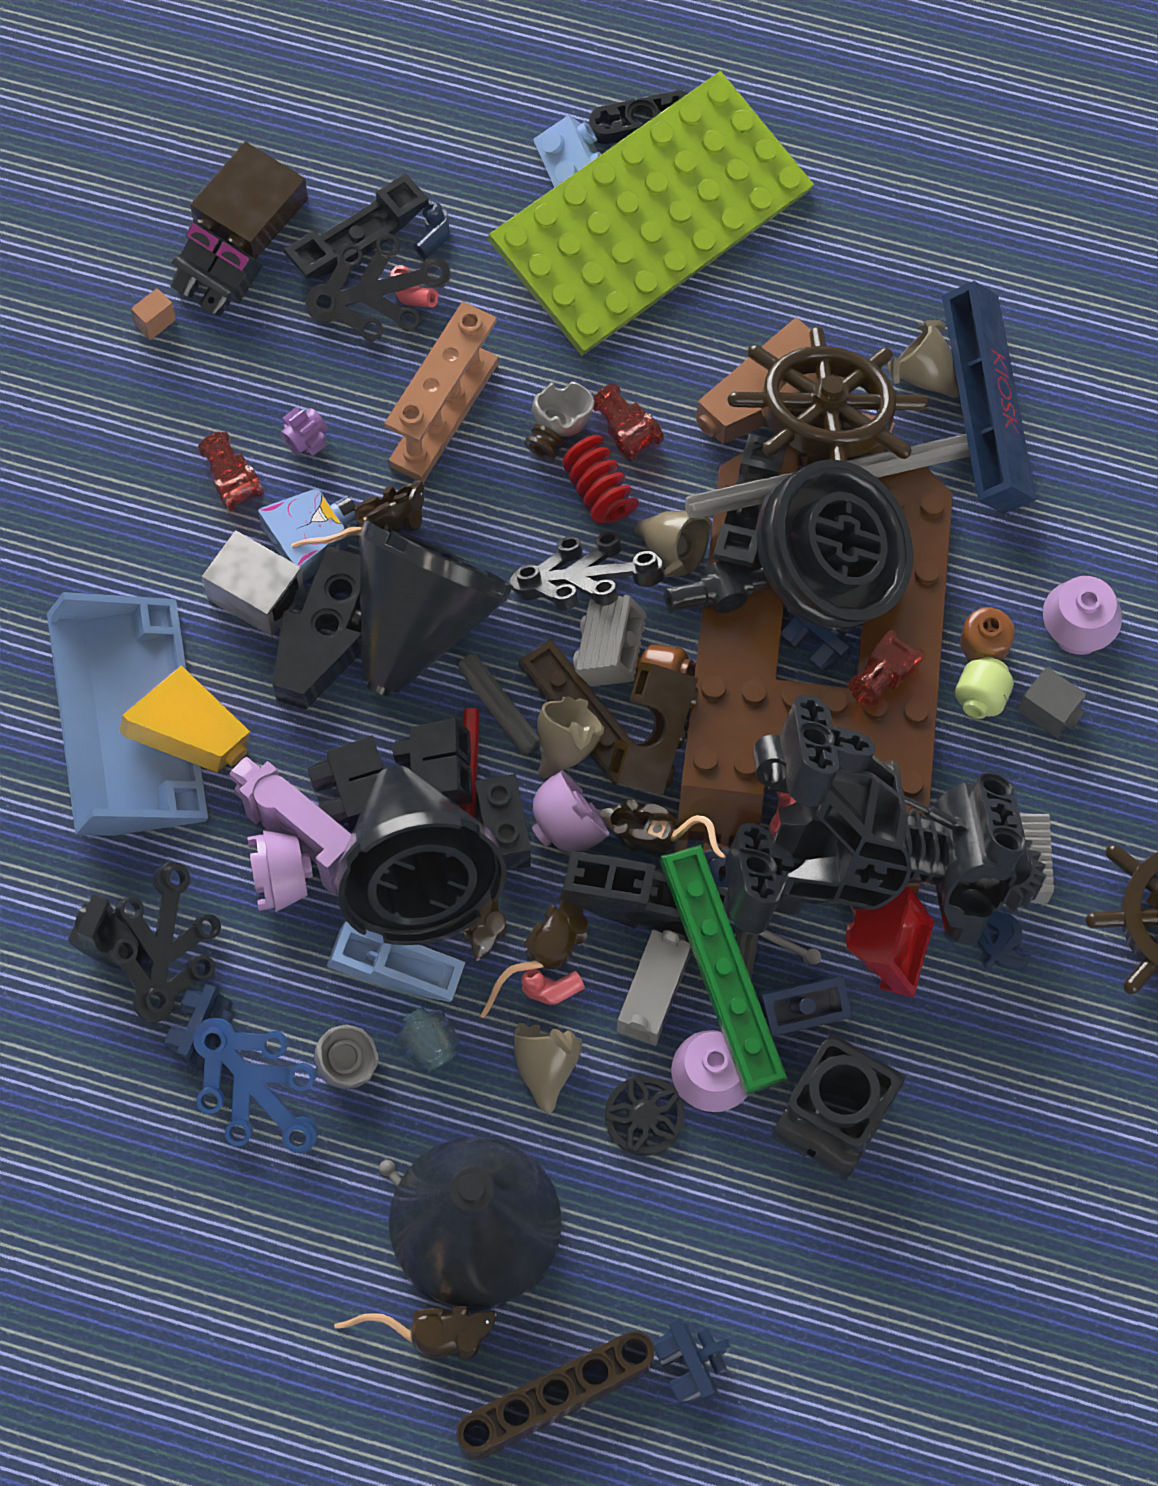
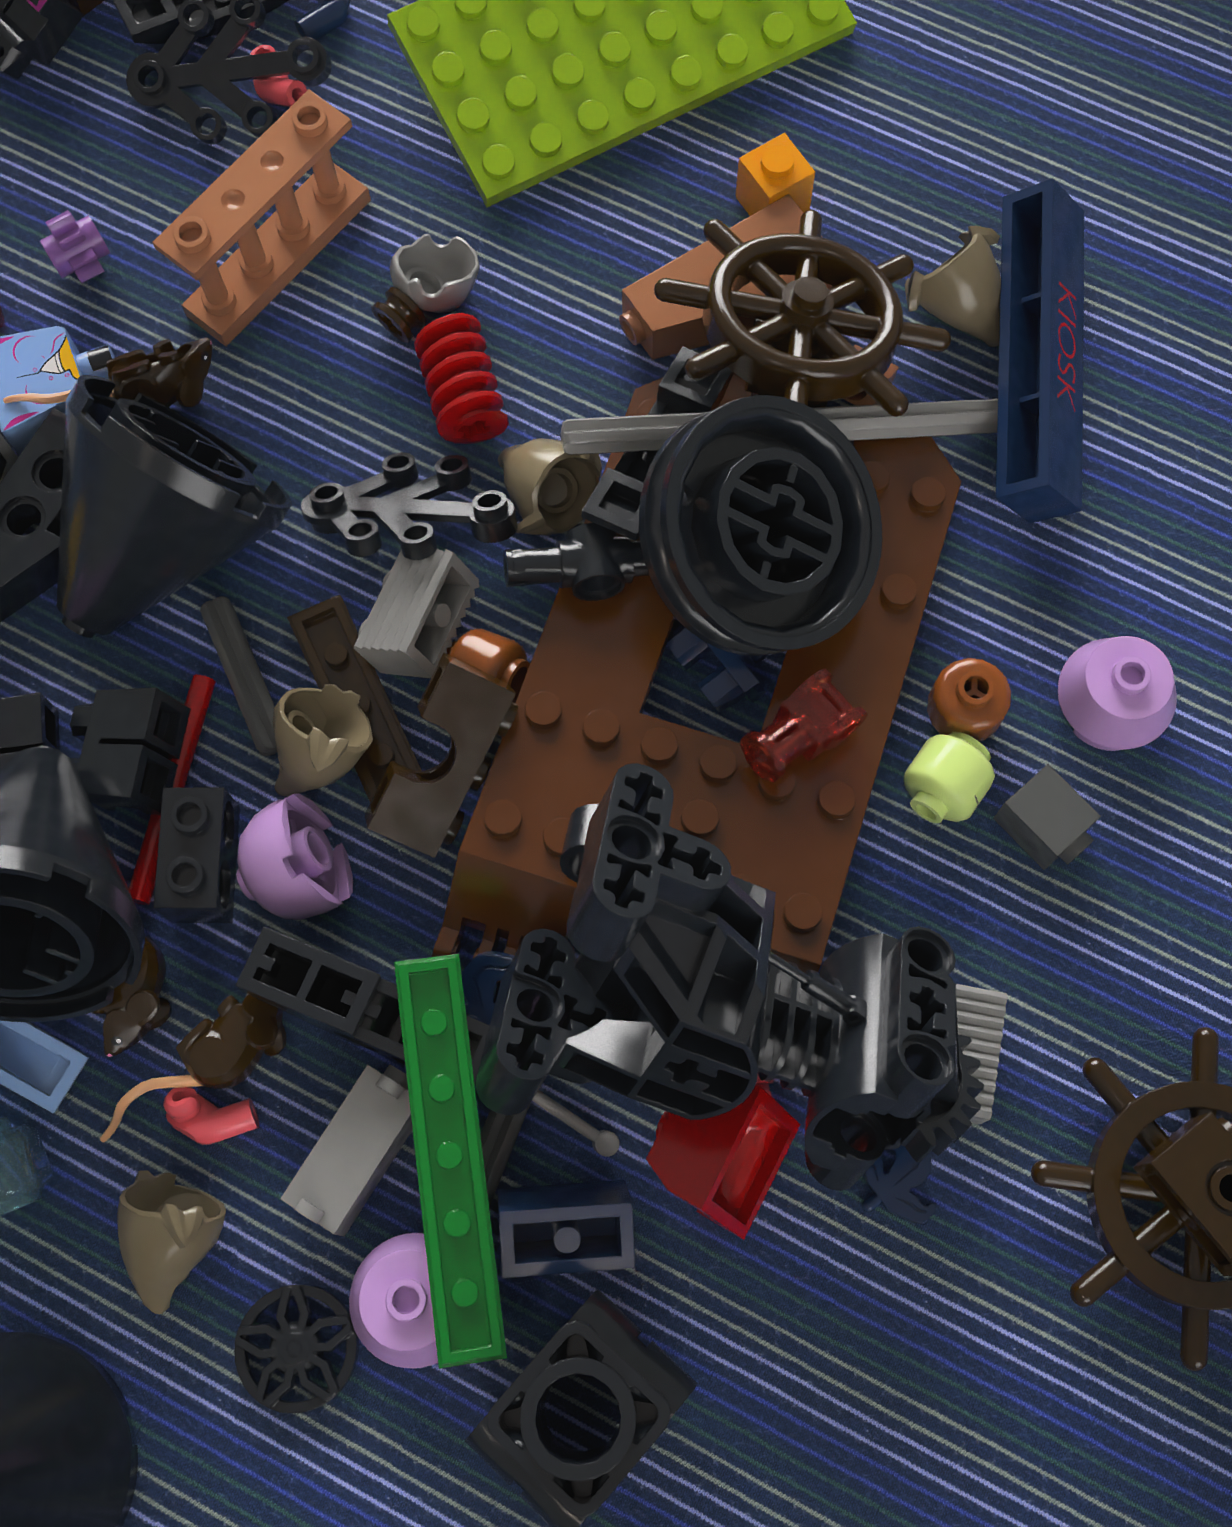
camera: 15 degrees right, 5 degrees up
clear red connector [593,384,664,462] -> none
dark brown animal [599,799,725,858] -> none
none -> light orange brick [736,132,815,216]

